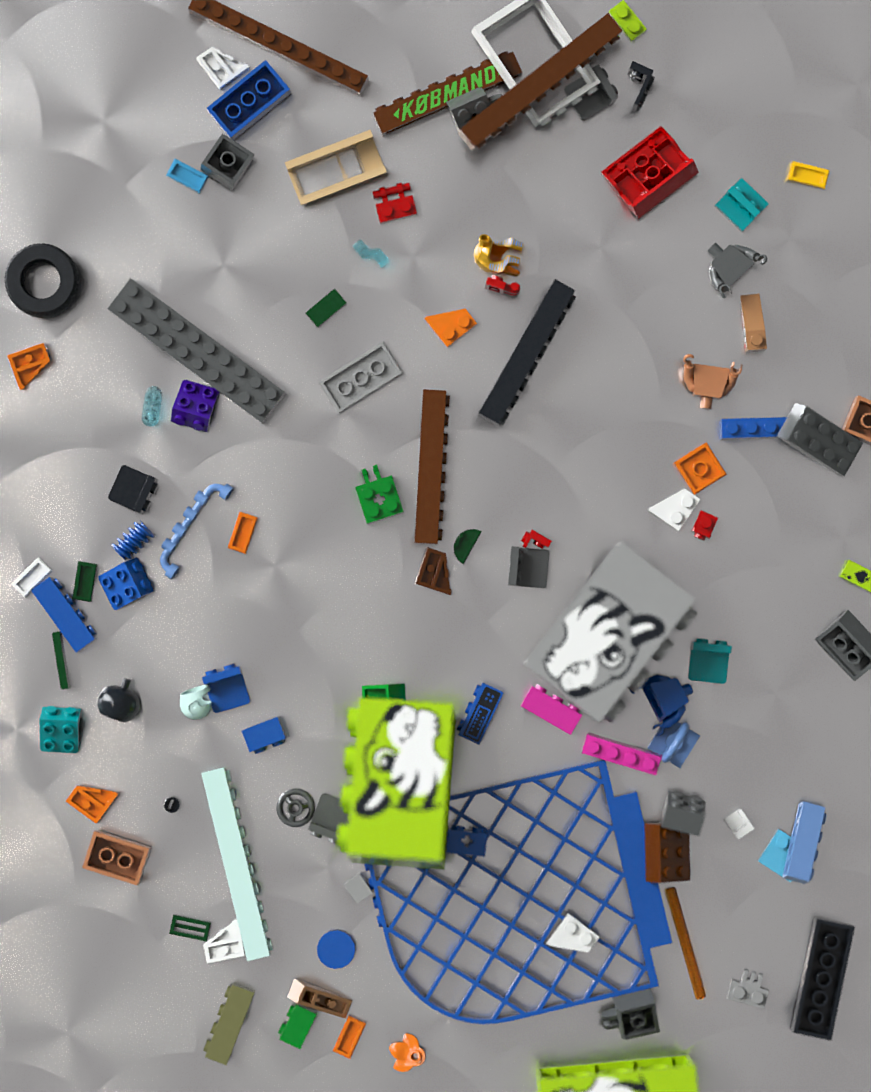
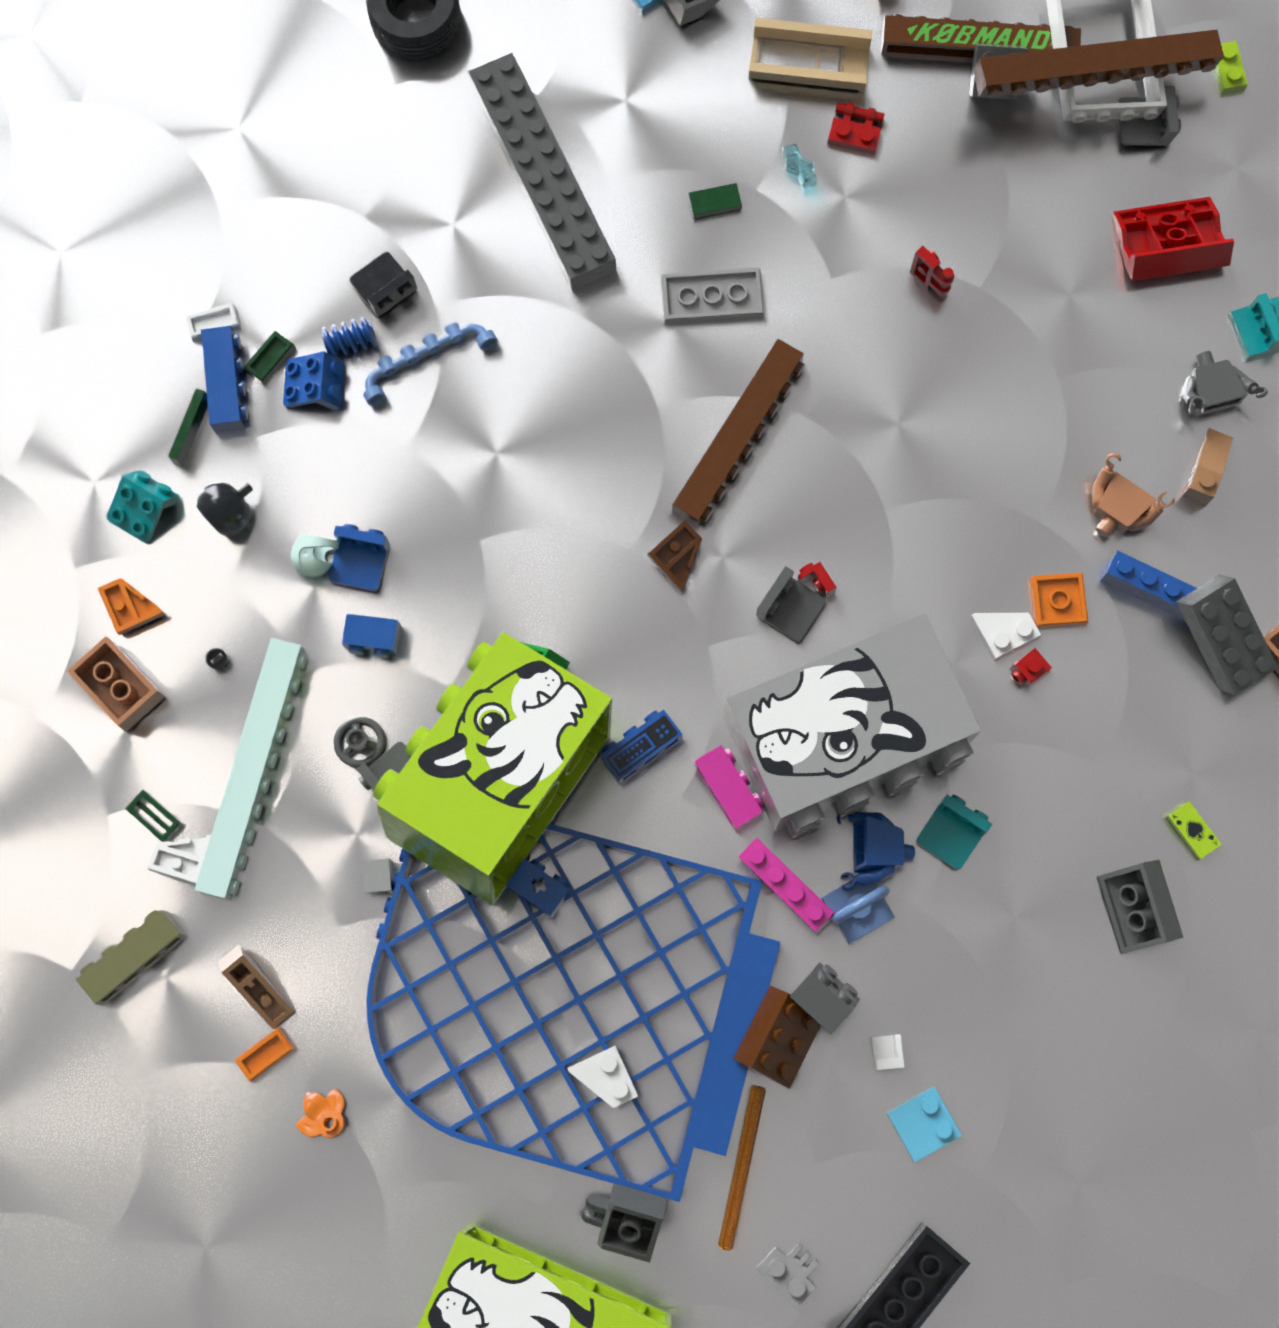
camera: 30 degrees right, 10 degrees down
orange wing [7,342,50,390] -> none
clear light blue piece [142,386,162,426] -> none
dark purple bracket [170,380,219,432] -> none
orange tile [228,512,258,554] -> none
green brick [278,1003,317,1049] -> none
blue tile [317,930,355,969] -> none
green hinge [355,465,404,525] -> none
orange wing [424,309,477,348] -> none
dark green tile [454,529,482,565] -> none
pearl gold piece [474,234,523,276] -> none
black brick [478,279,576,427] -> none
black bracket [627,61,655,112] -> none
medium blue brick [782,801,827,884] -> none

